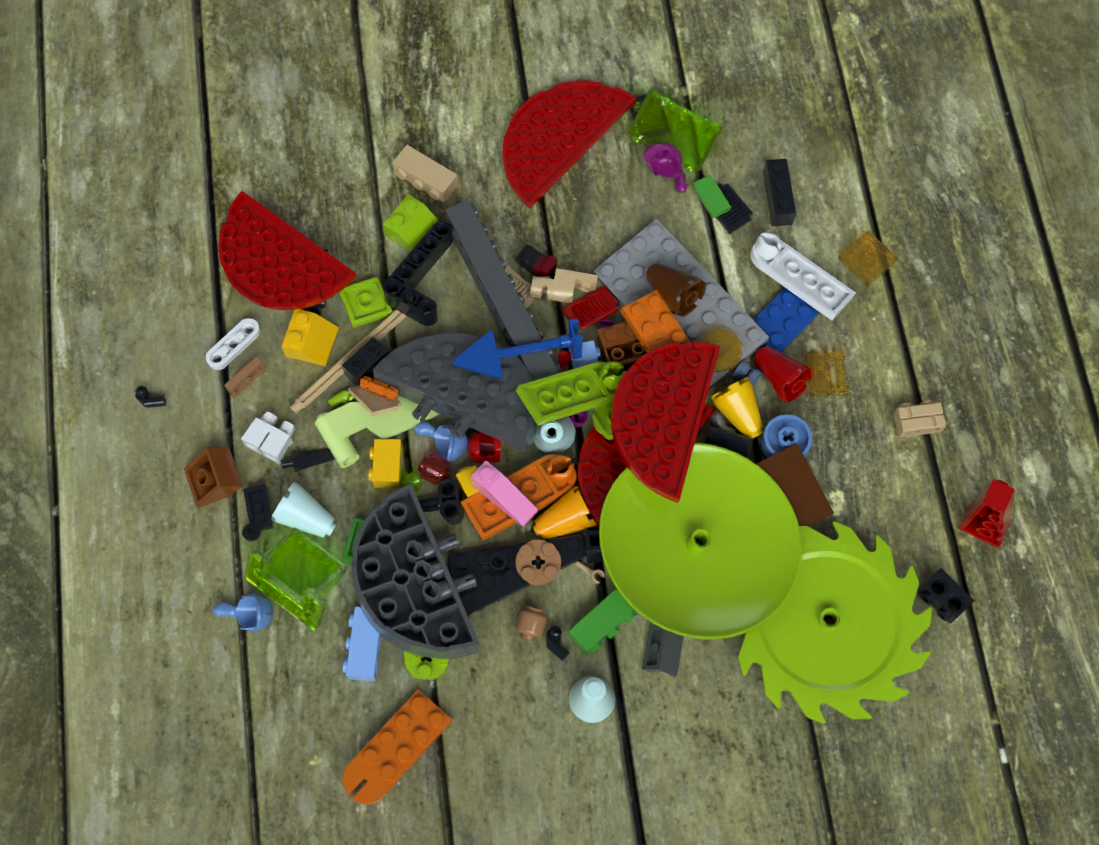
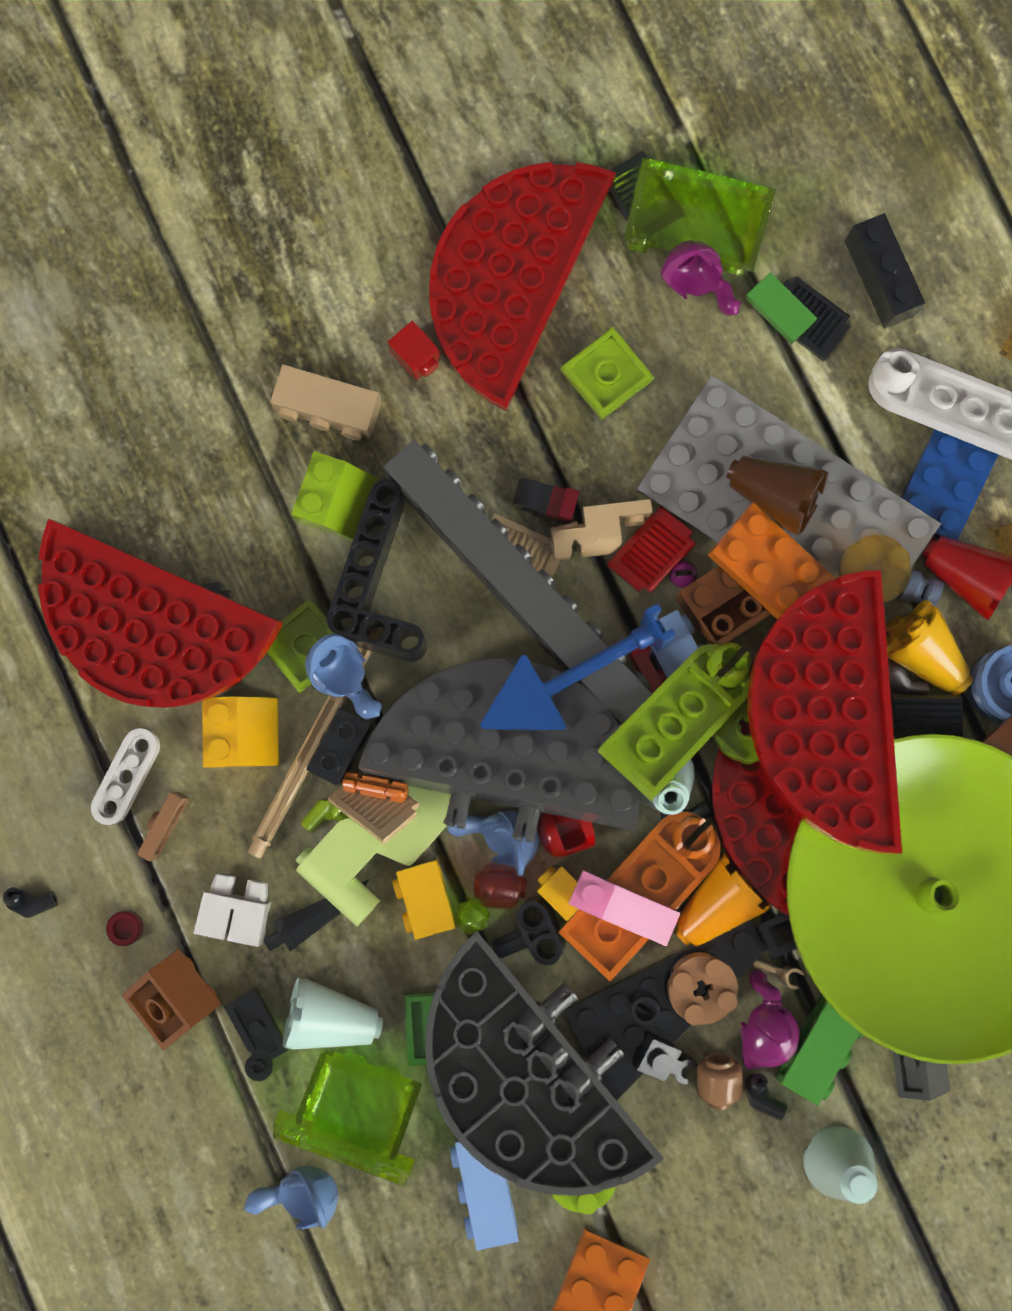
camera: 15 degrees left, 15 degrees up
none -> dark red tile [106,910,144,946]
none -> medium blue piece [305,633,382,719]
none -> red brick [387,320,441,381]
none -> lime plate [560,327,655,421]
none -> plate [632,1033,698,1085]
none -> magenta piece [740,969,800,1070]

